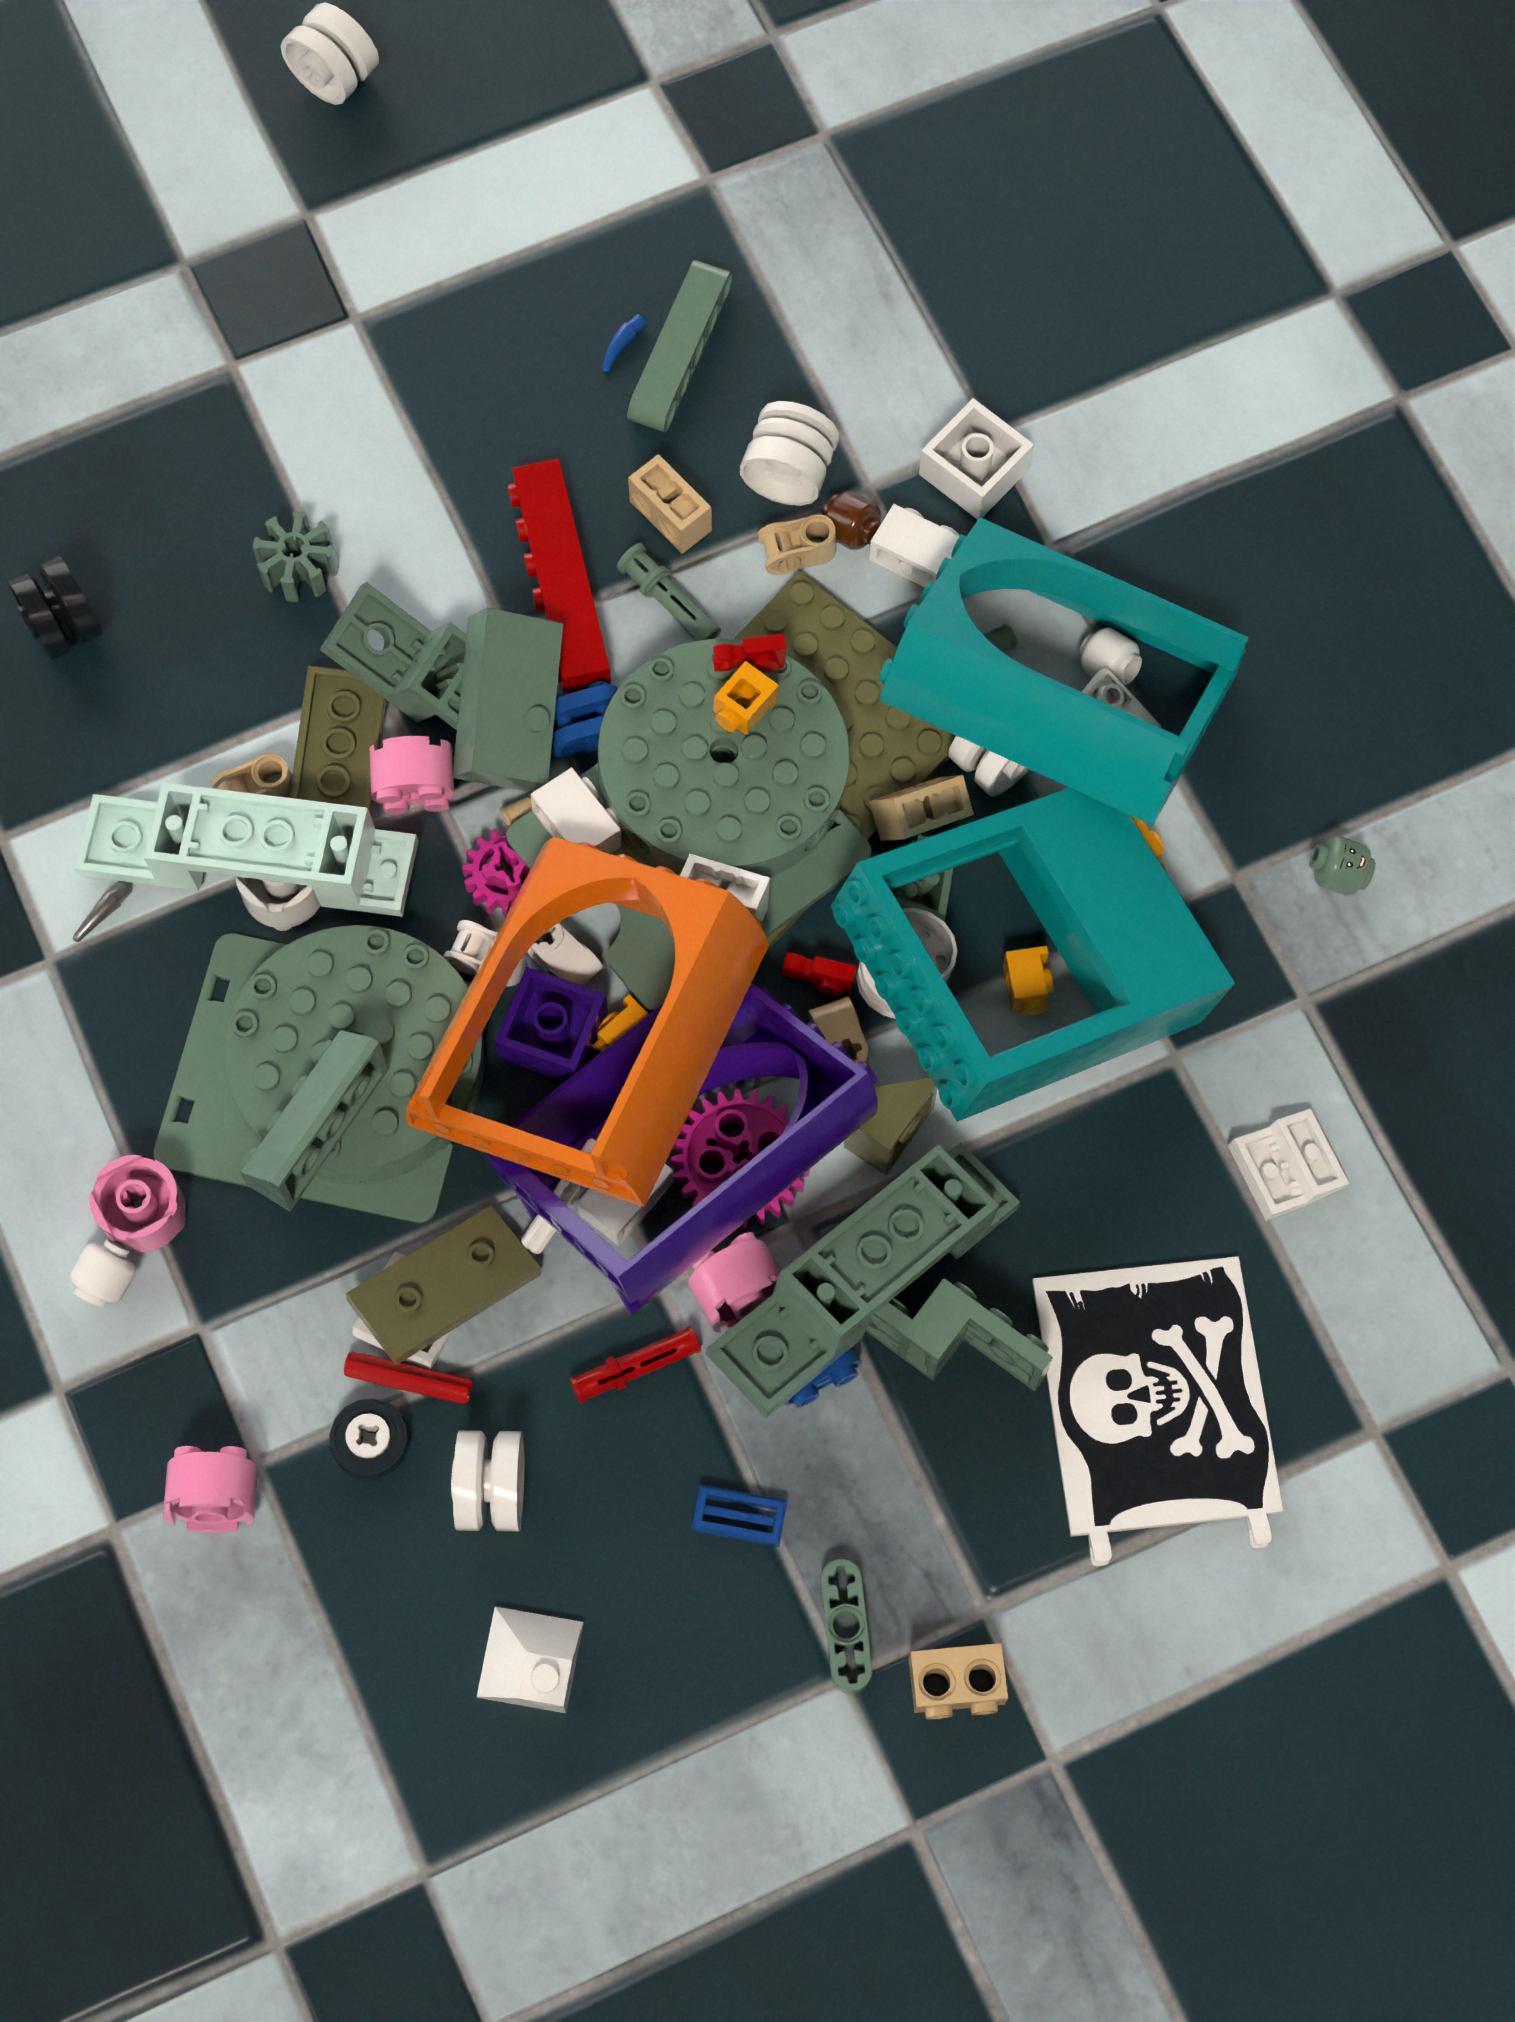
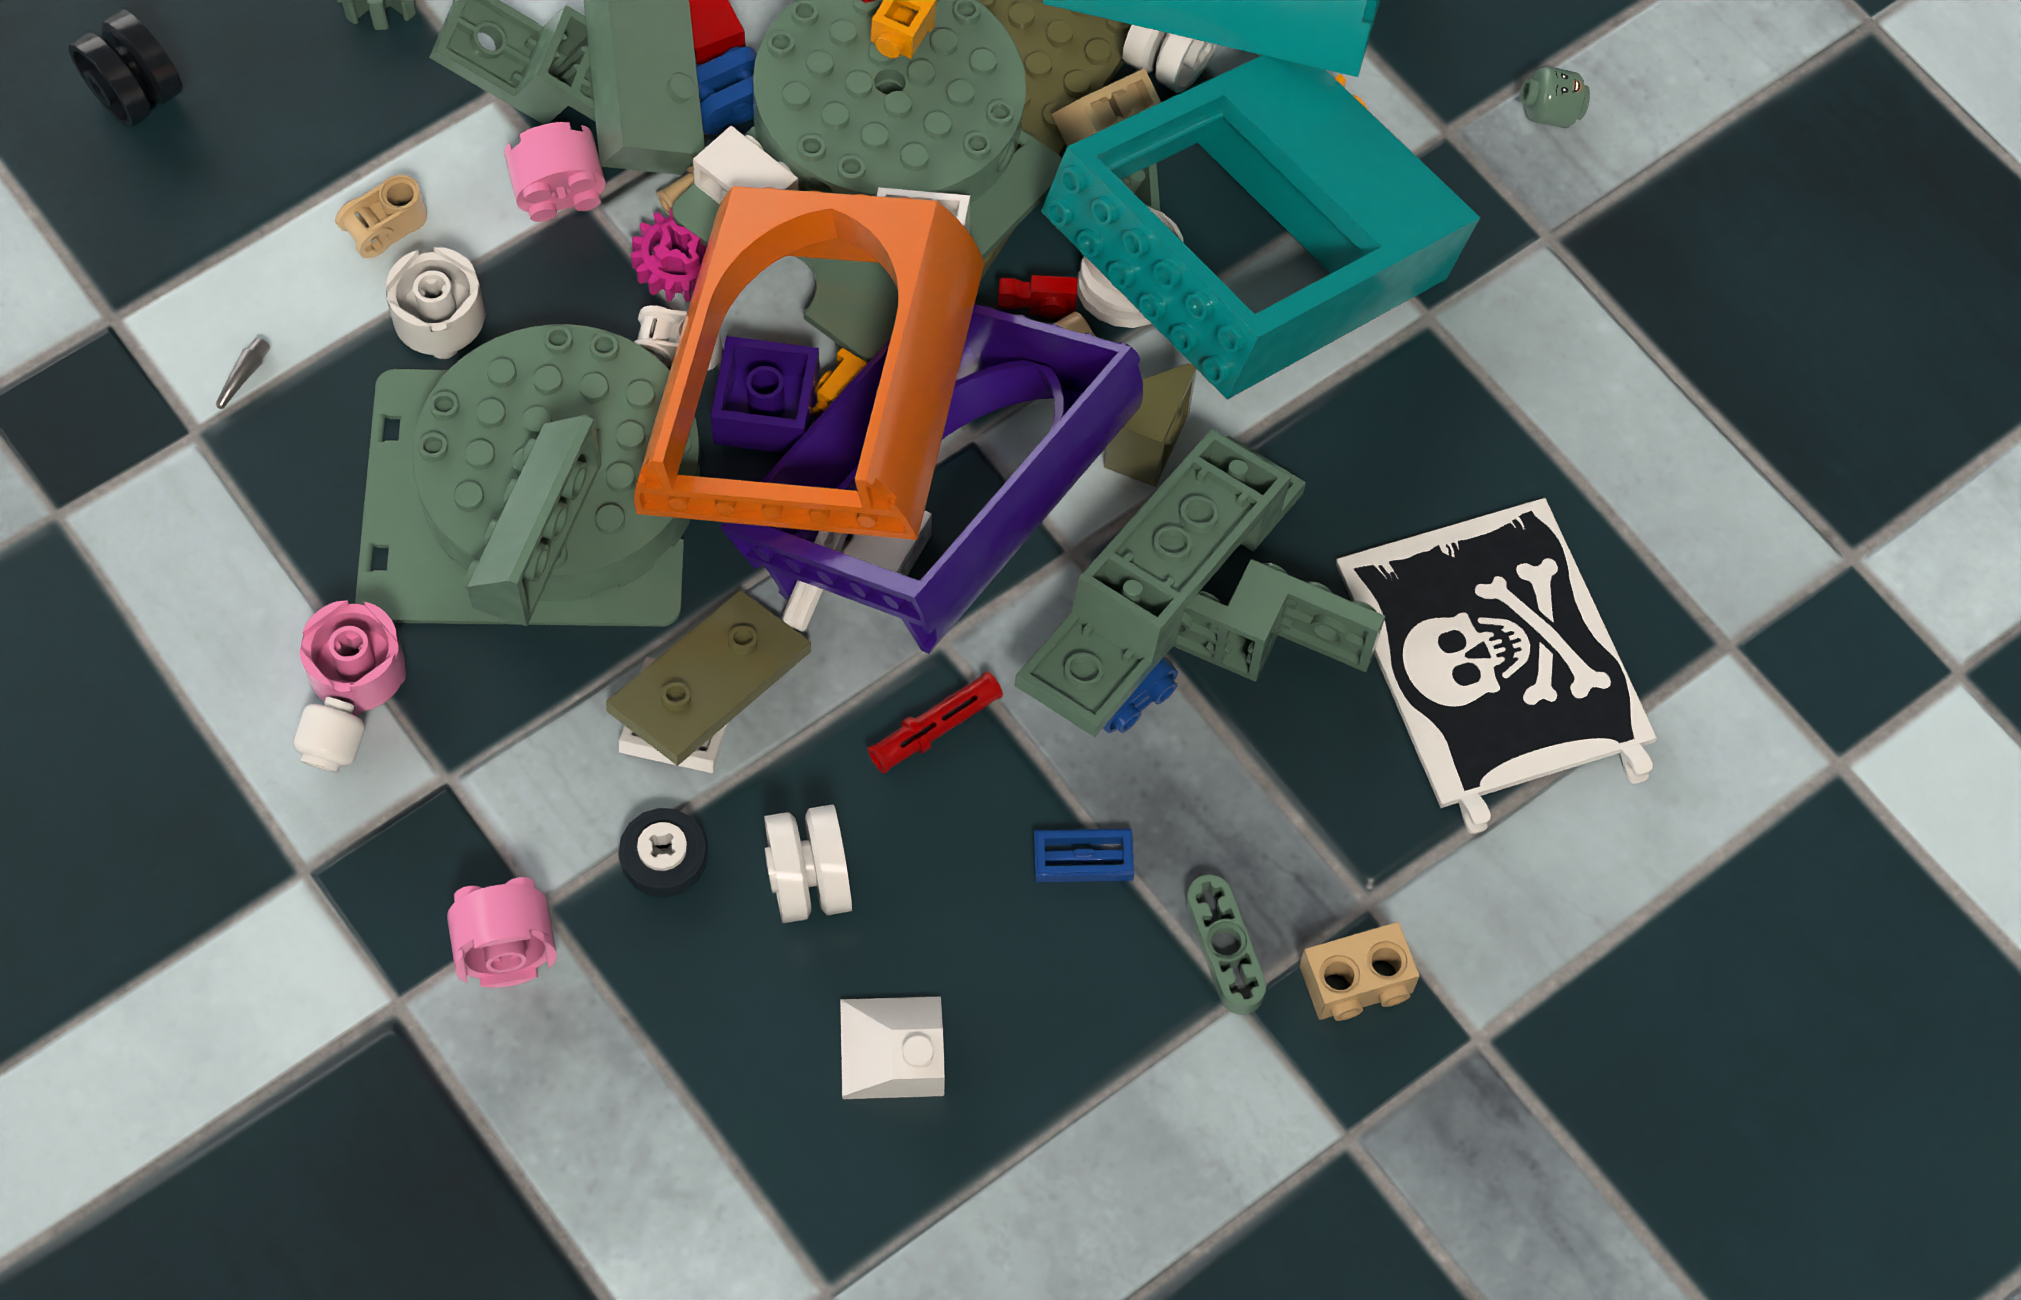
camera: 15 degrees left, 5 degrees down
light aqua bracket [74,782,419,917] -> none
olive plate [289,666,387,818] -> none
red axle [344,1351,473,1405] -> none
white piece [527,923,603,986] -> none
dark pink gear [671,1089,810,1228] -> none
bright pink brick [688,1232,781,1333] -> none
light orange brick [1002,946,1053,1016] -> none
white slope [1227,1108,1350,1221] -> none

